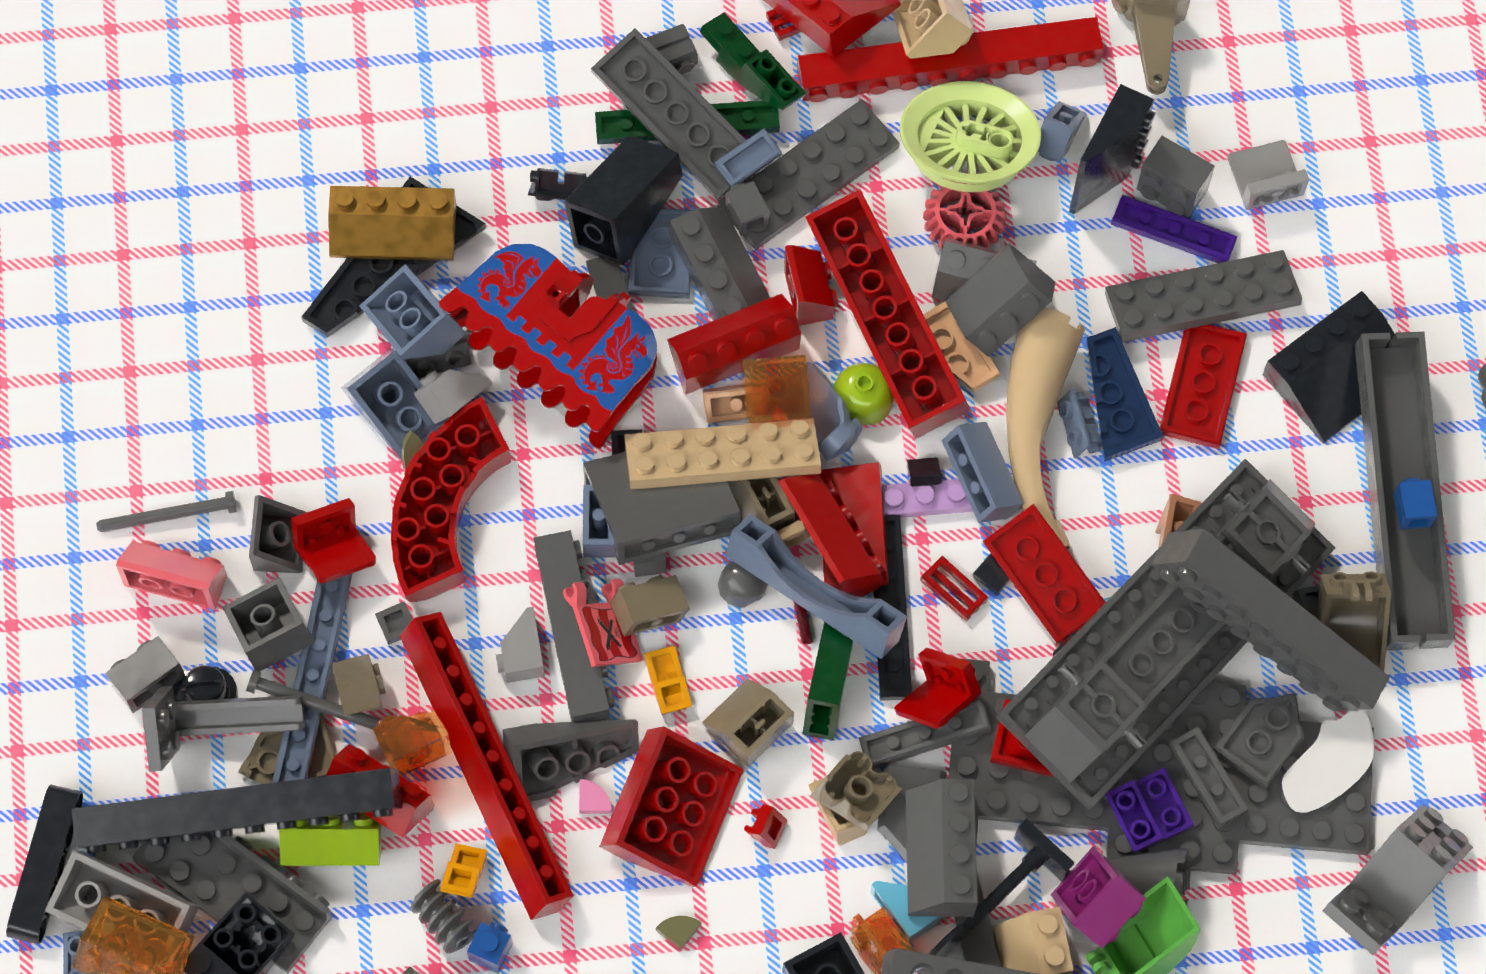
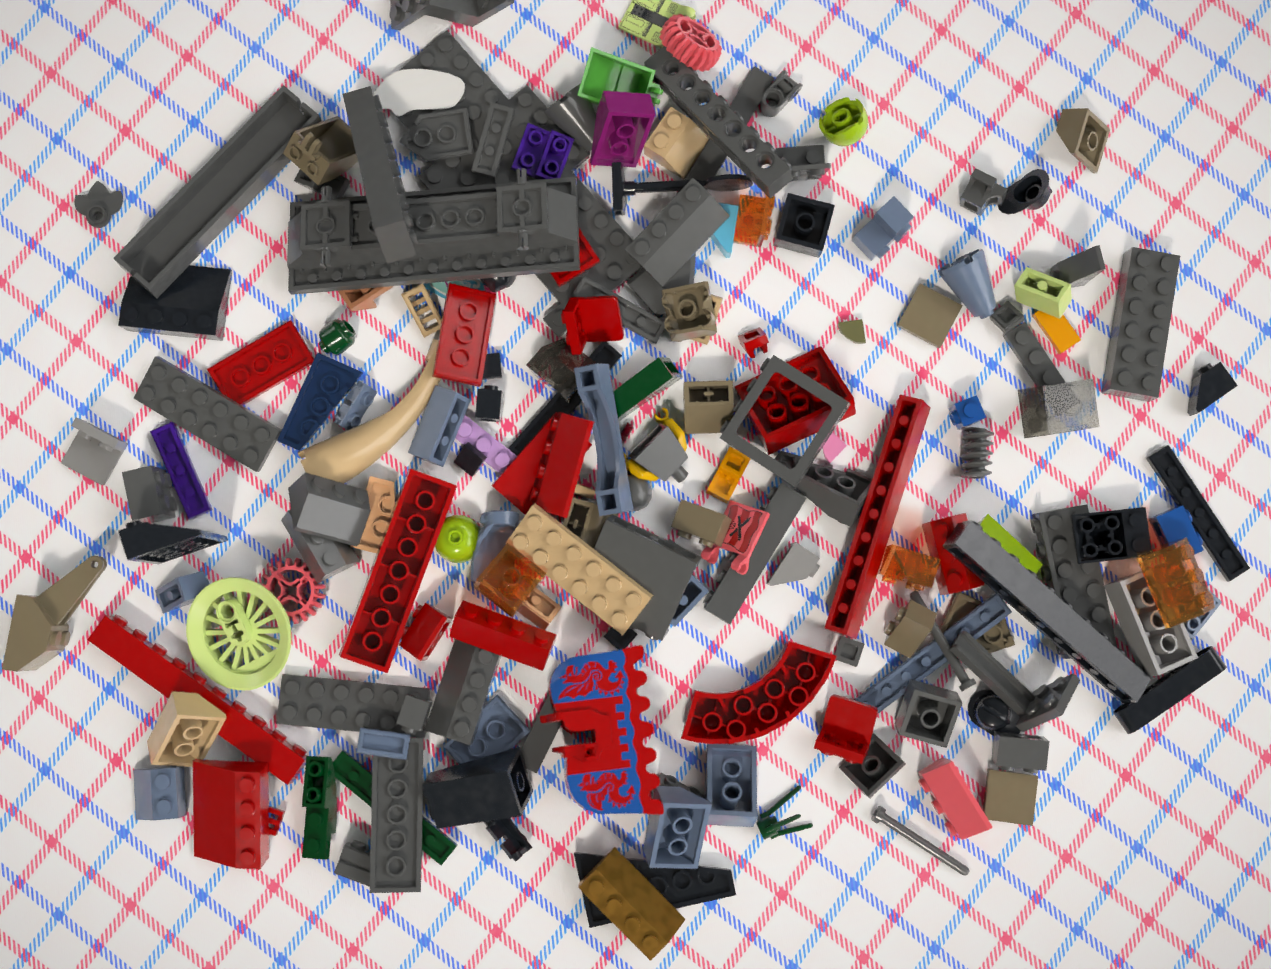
camera: 135 degrees left, 15 degrees up
olive tile [401,430,424,470] -> none
light grey slope [413,369,492,424] -> none
light orange slope [440,843,487,898] -> none
red tile [920,555,989,622] -> none
blue brick [1393,478,1438,530] -> none
none -> dark green head [319,319,356,355]
none -> tan slope [401,284,442,338]
none -> black brick [475,385,504,423]
none -> clear smoke slope [526,338,597,403]
none -> torso [624,407,689,483]
none -> dark grey piece [720,354,851,488]
none -> dark green plant [756,785,813,840]
none -> dark tan tile [983,769,1039,826]

